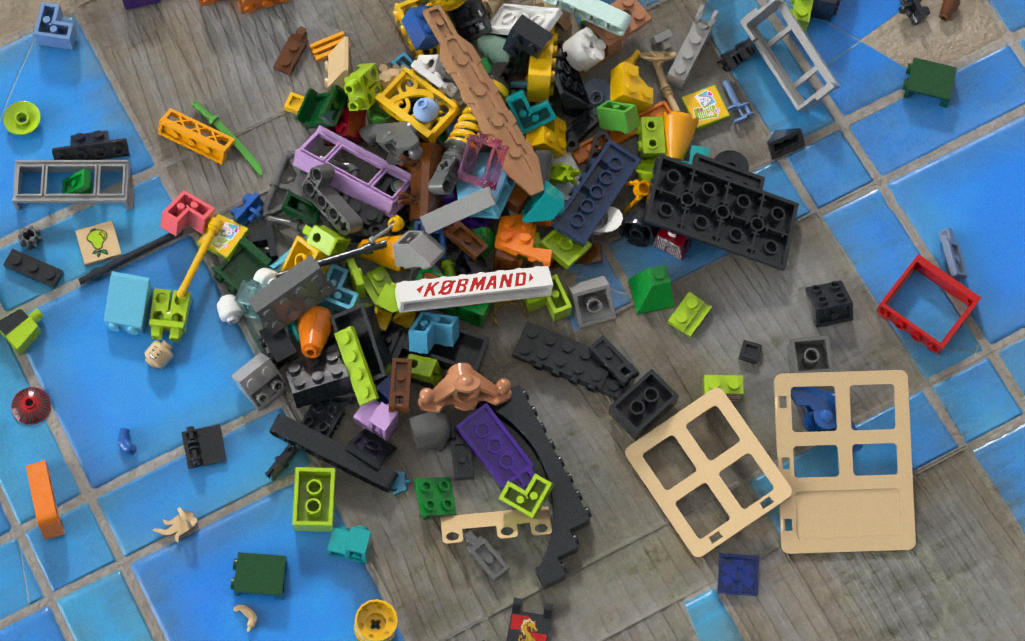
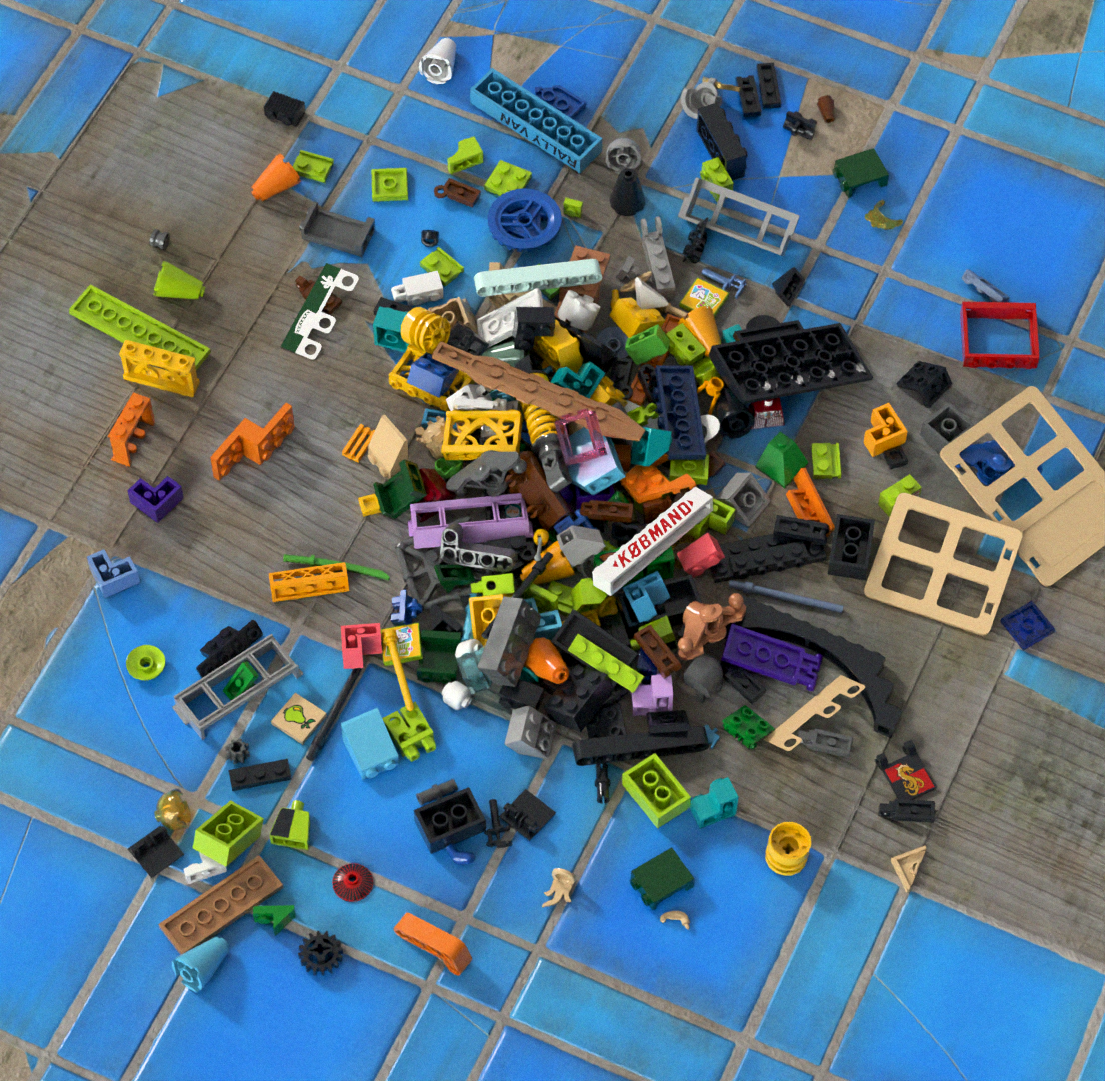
camera: 35 degrees left, 10 degrees down
tan head [144,341,173,369] -> none
reddish brown hinge [273,26,307,76] -> none
lime hips [343,63,383,111] -> none
light blue brick [413,97,439,123] -> none
light grey tile [420,186,497,235] -> none
lime brick [498,474,555,519] -> none
none -> black brick [414,787,486,854]
none -> dark grey pin [416,779,458,806]
none -> black piece [484,799,513,848]
none -> white slope [635,277,668,309]
none -> coral brick [677,533,725,578]
none -> sand blue bar [729,580,844,613]
none -> orange bracket [786,468,835,538]
none -> light orange brick [863,403,908,457]
none -> clear yellow helmet [865,200,903,230]

